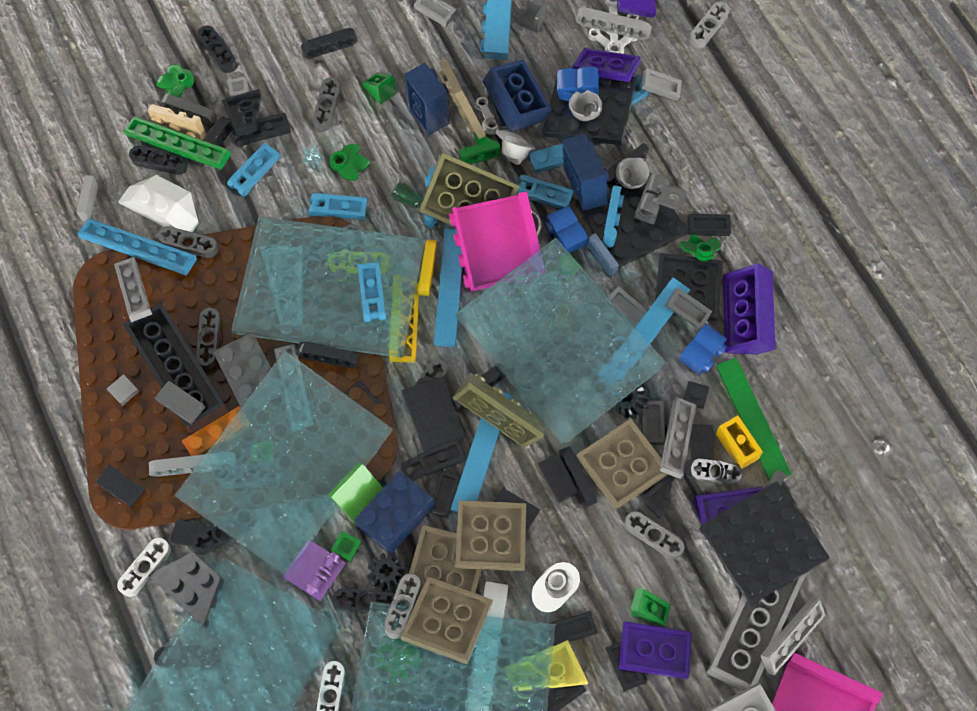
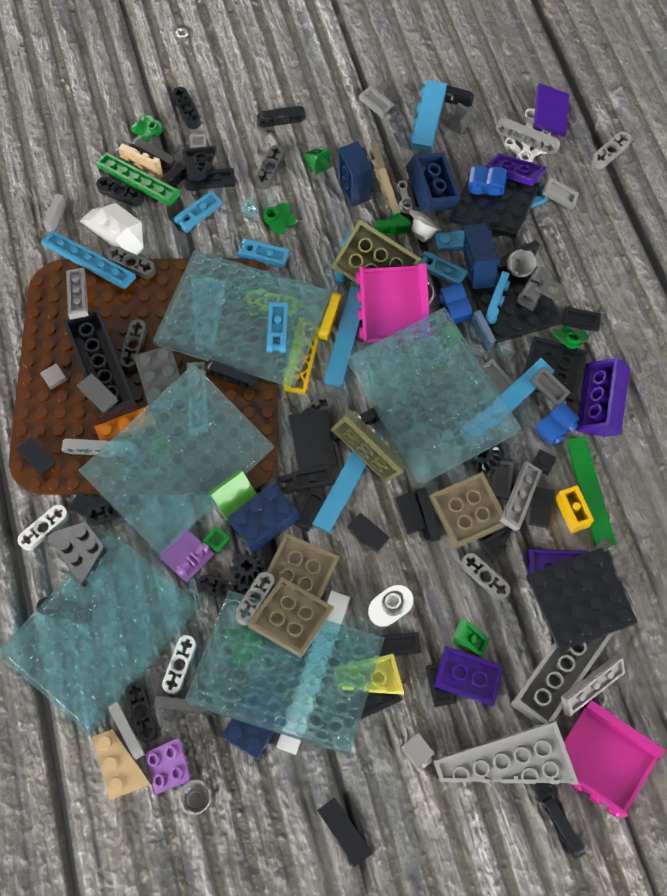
camera: 10 degrees right, 0 degrees up
clear green cone [391,182,423,209] -> none
dark tan plate [455,500,526,571] -> none
light grey hair [569,90,602,121] -> none
black beam [684,458,742,483] -> none

